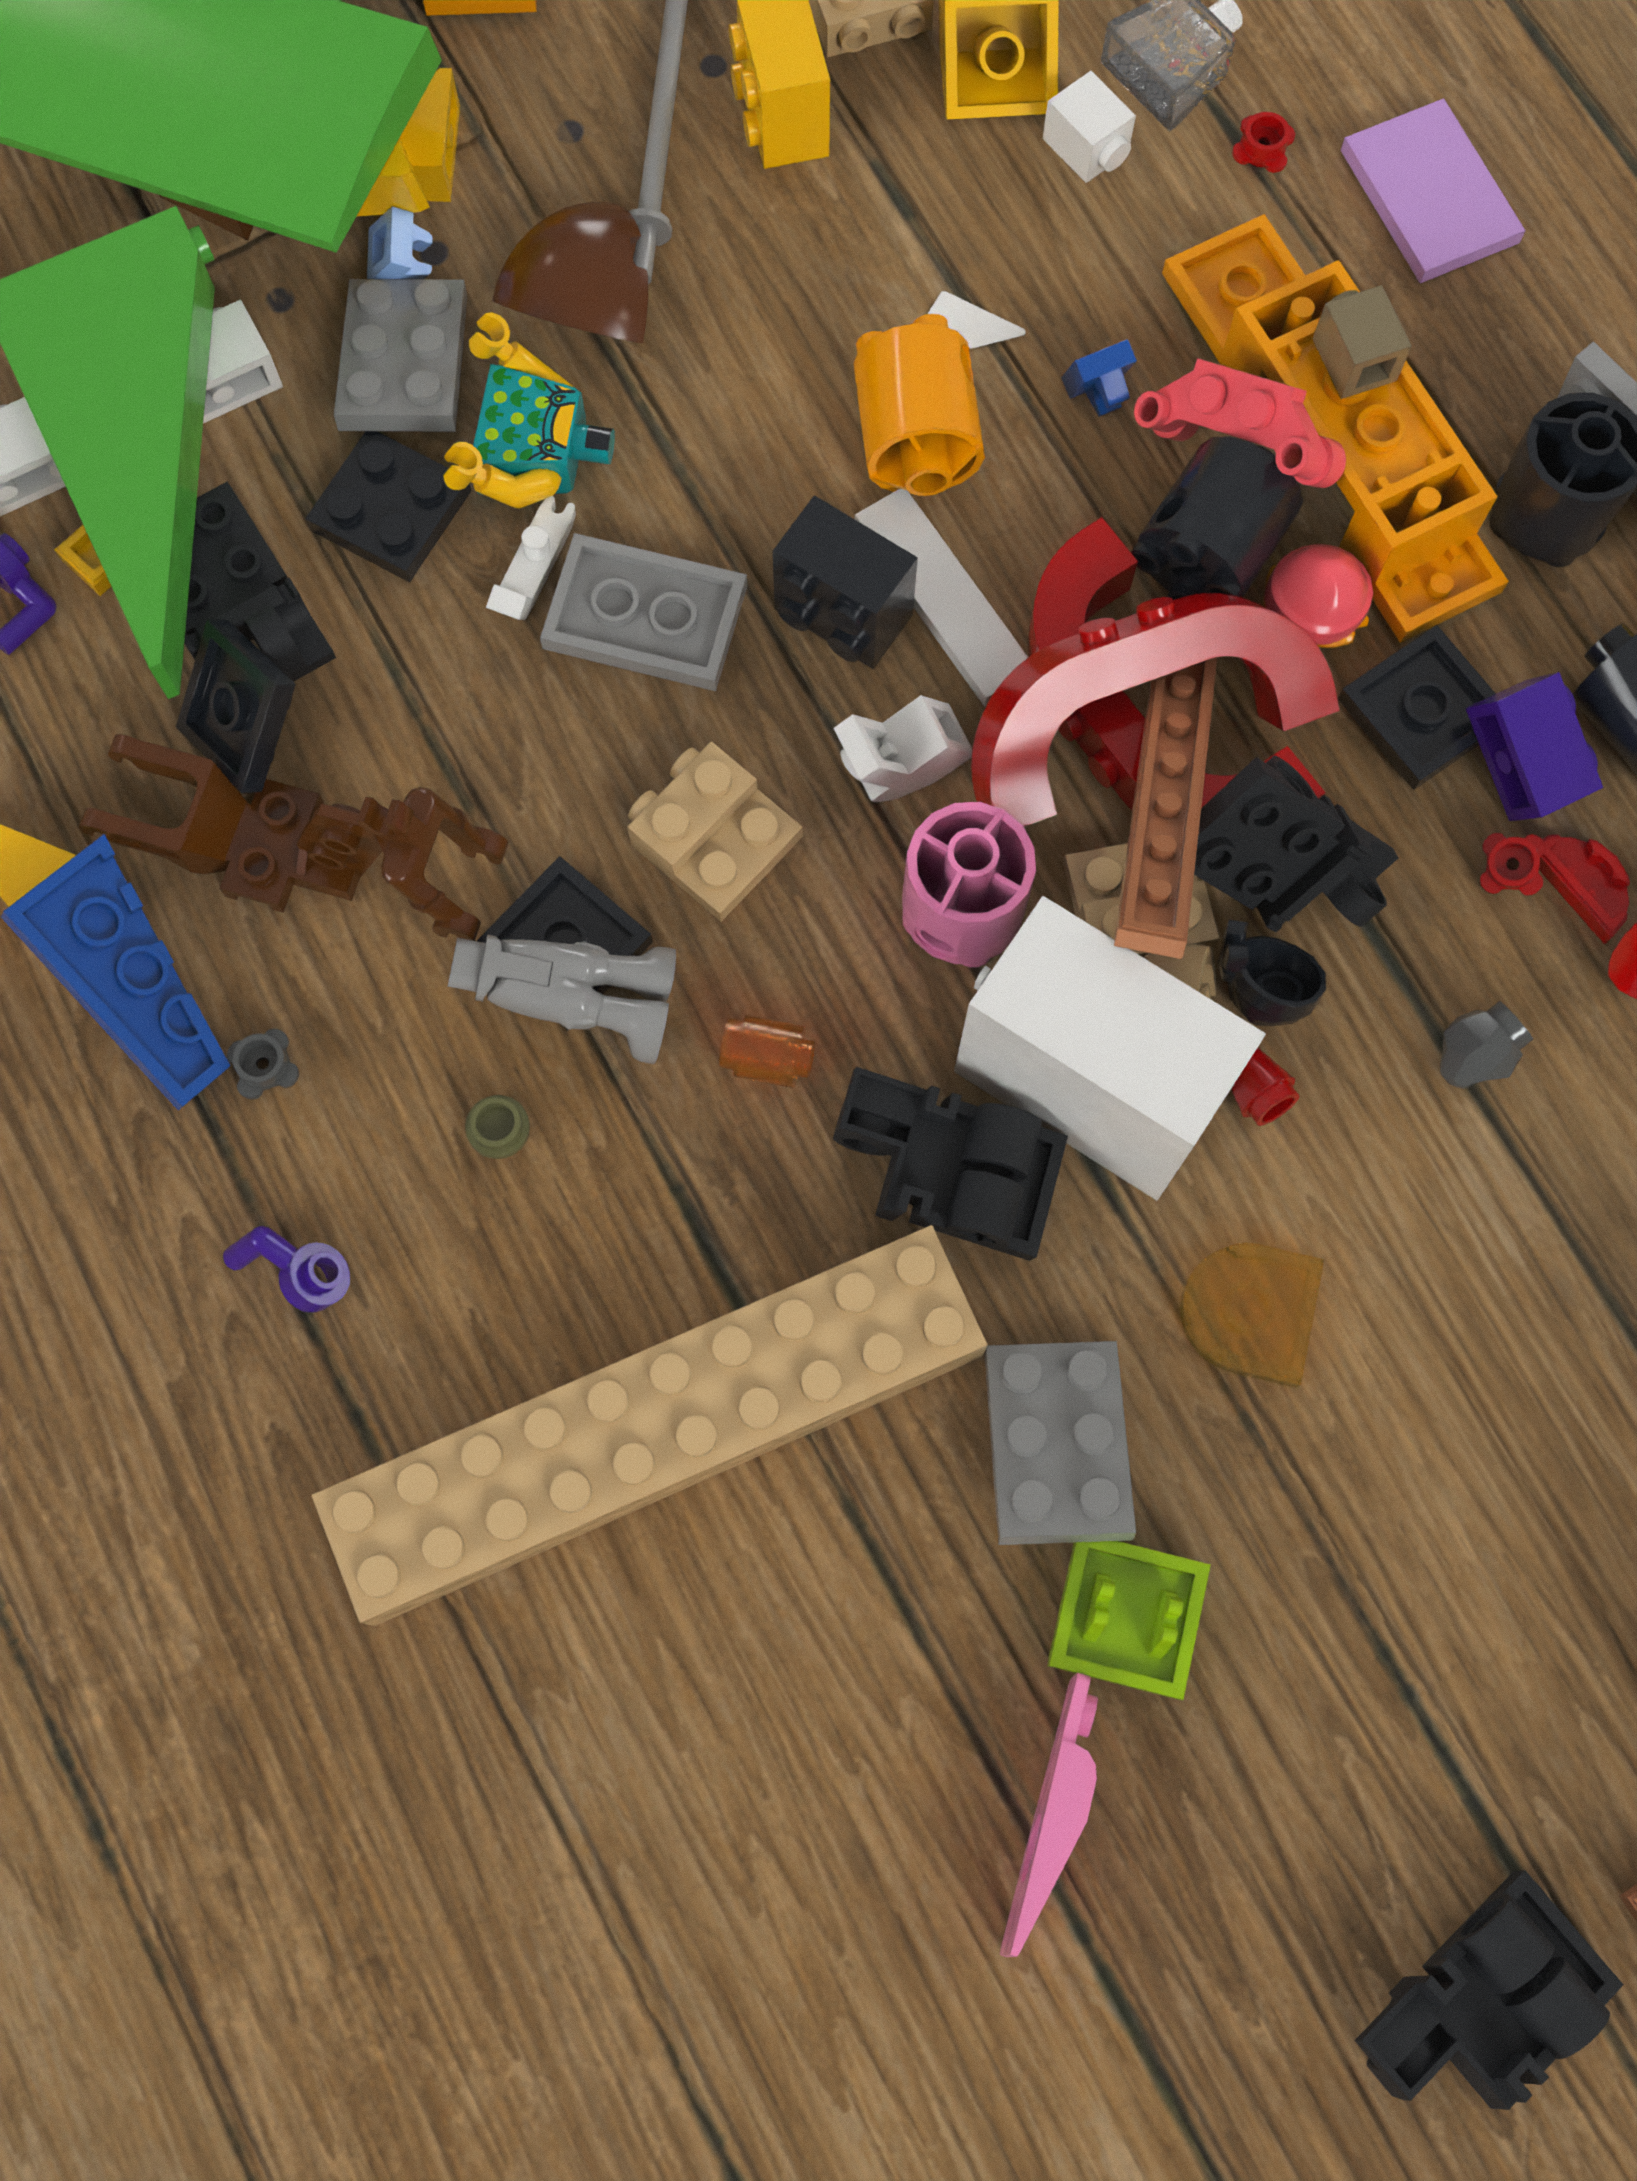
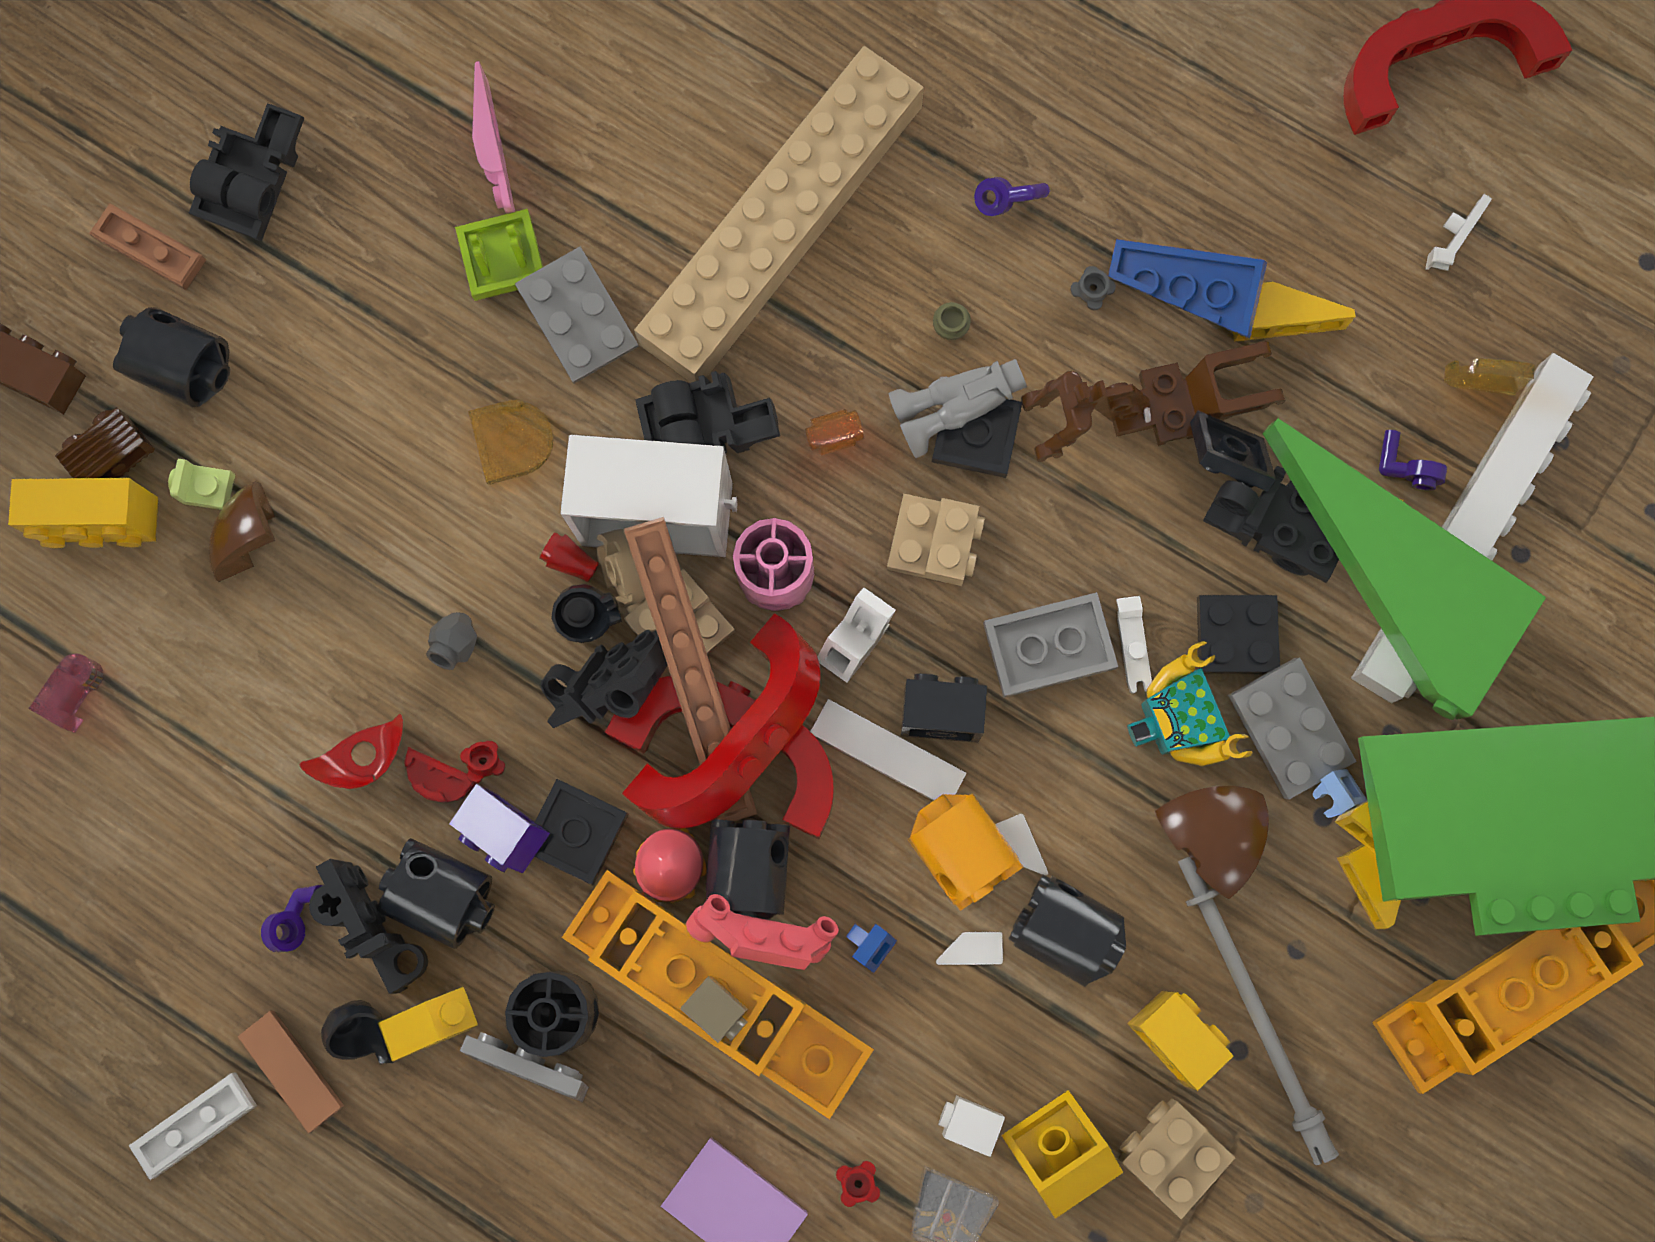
camera: 155 degrees right, 5 degrees up
none -> white sticker [995,814,1048,875]
none -> black cylinder [1008,874,1126,987]

